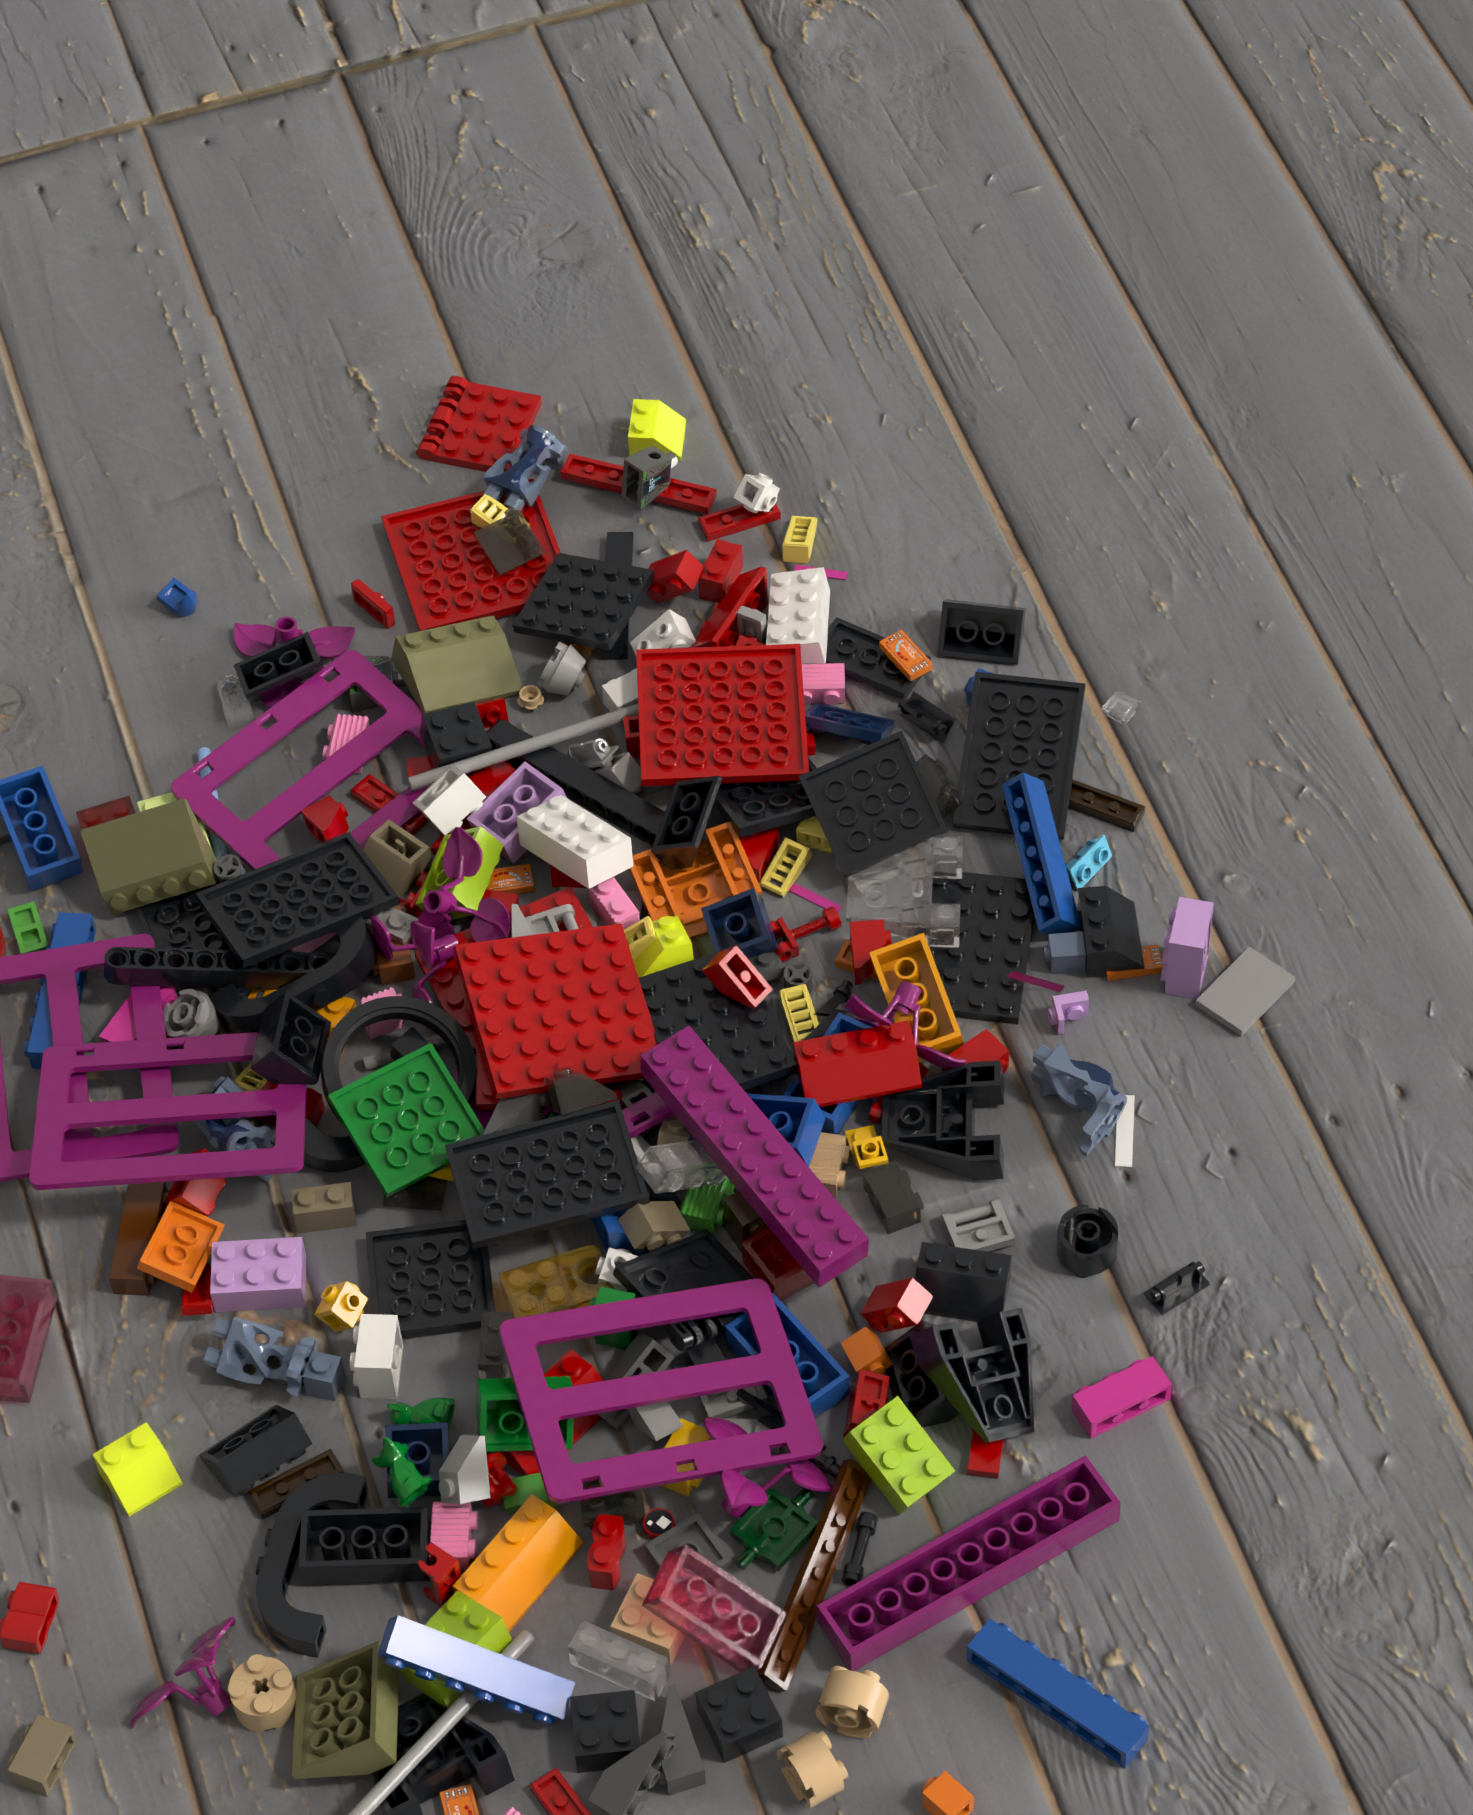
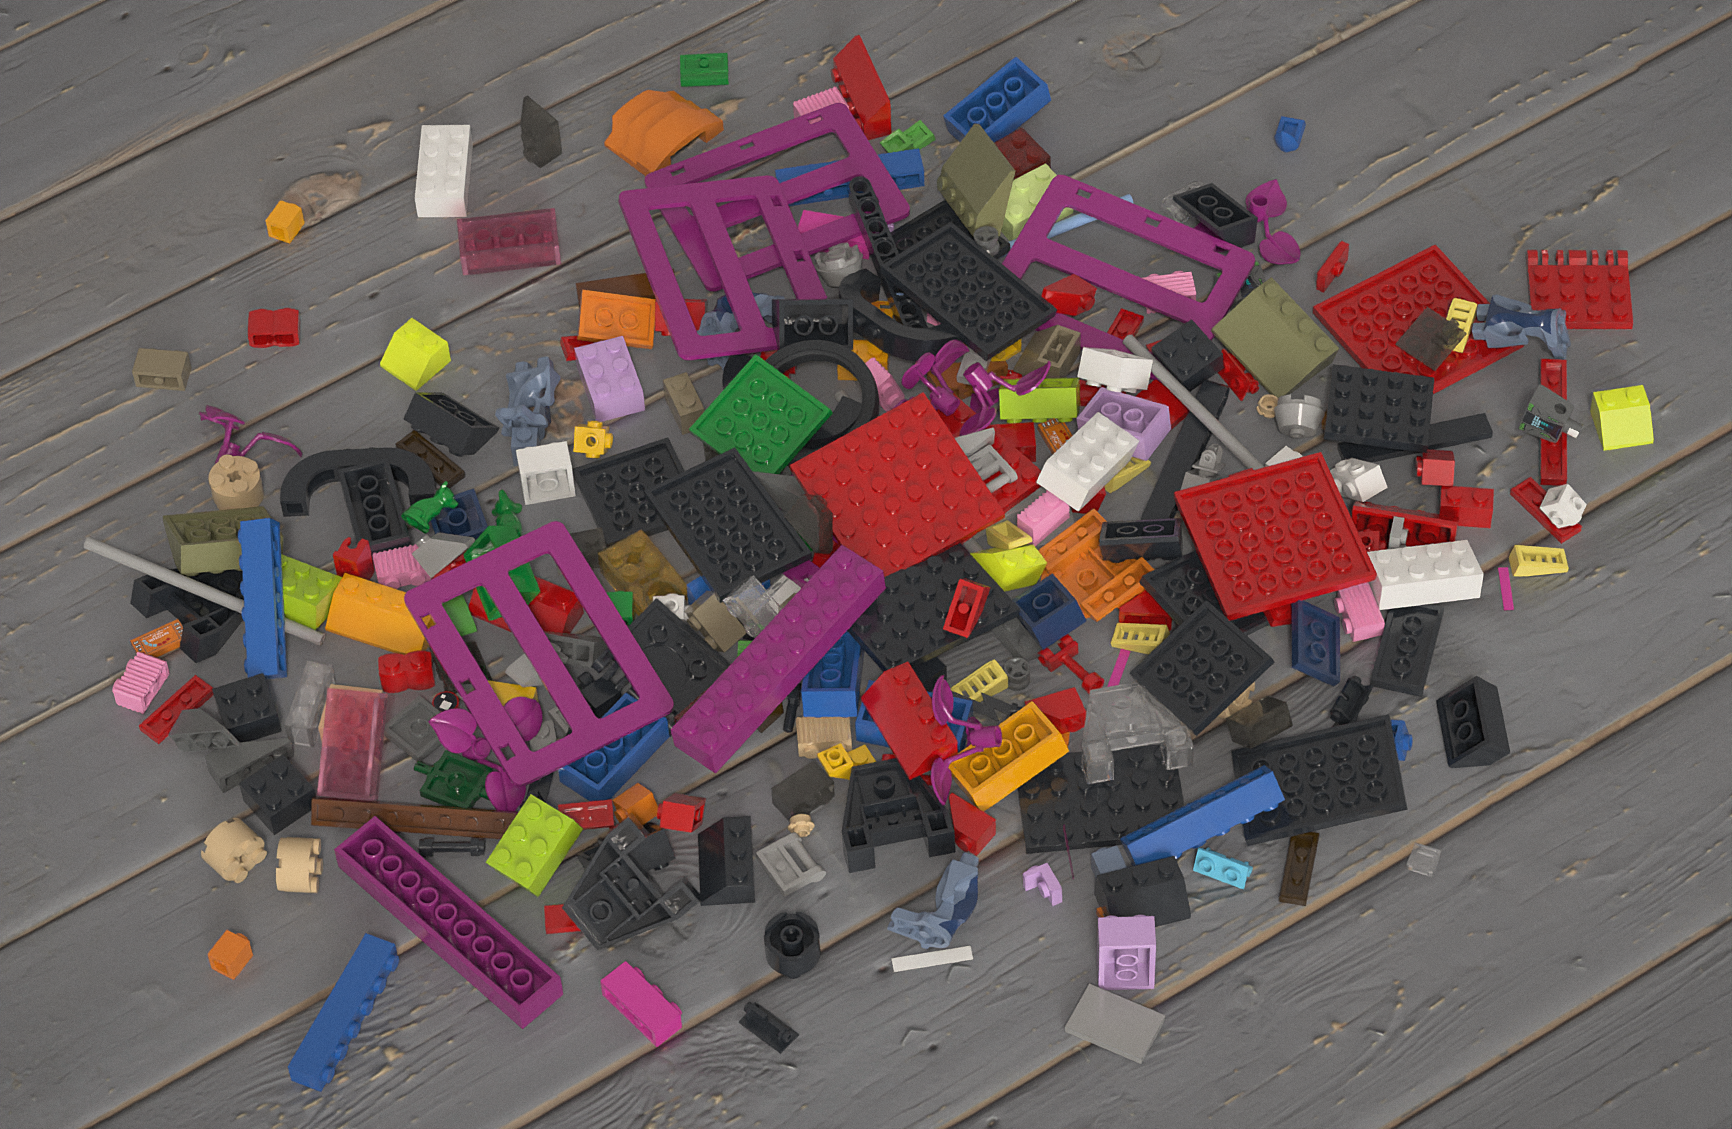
camera: 75 degrees right, 0 degrees up
orange tile [879,629,933,682] -> none
none -> tan plate [788,814,815,837]

